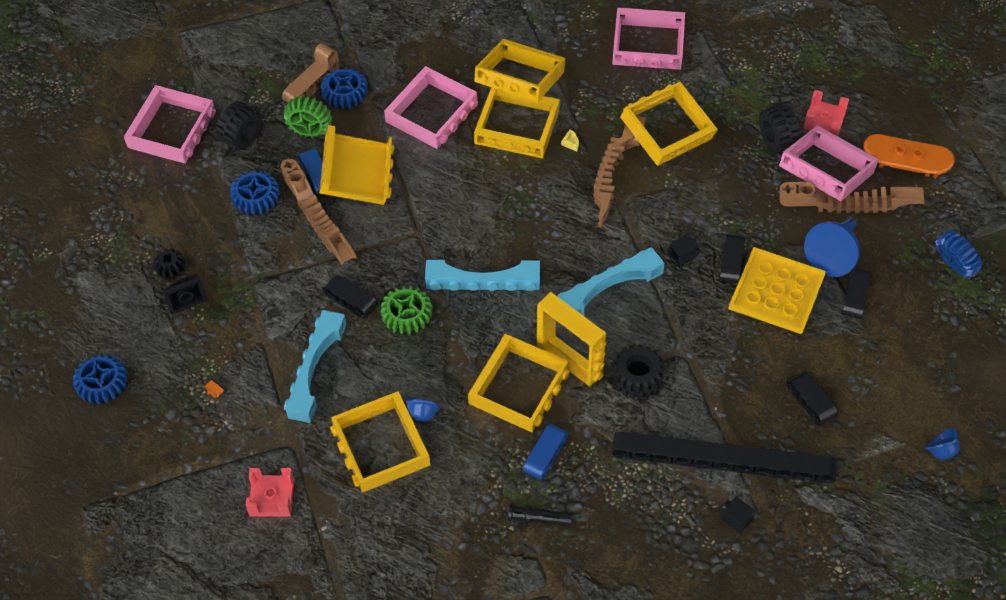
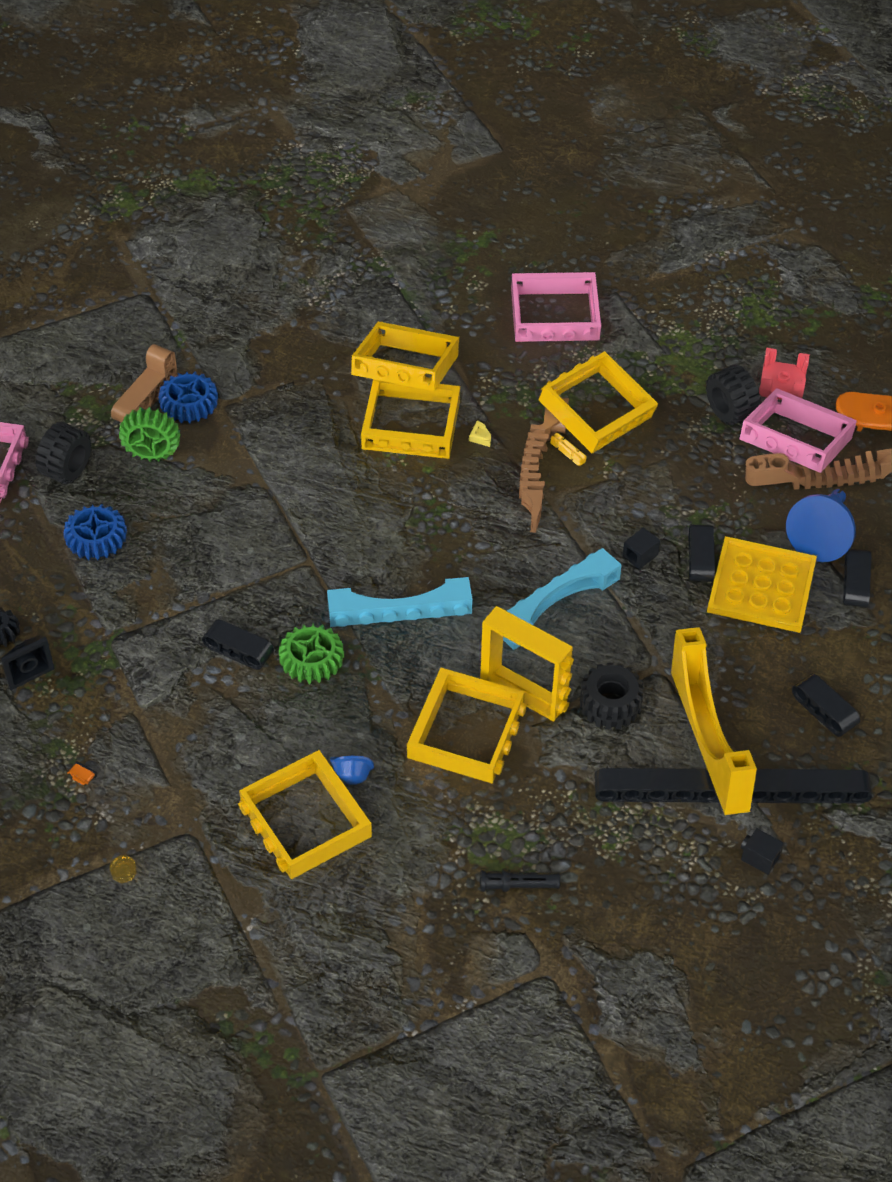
camera: 10 degrees left, 5 degrees down
coral panel [246,468,294,516] -> none
medium nougat piece [281,159,357,265] -> none
medium azure arch [284,310,346,423] -> none
blue beam [298,148,322,196] -> none
yellow panel [319,125,394,205] -> none
bright pink window [384,66,478,149] -> none
blue beam [523,423,568,480] -> none
none -> clear yellow tile [109,855,137,883]
none -> yellow axle [550,433,587,466]
none -> yellow arch [671,627,757,815]

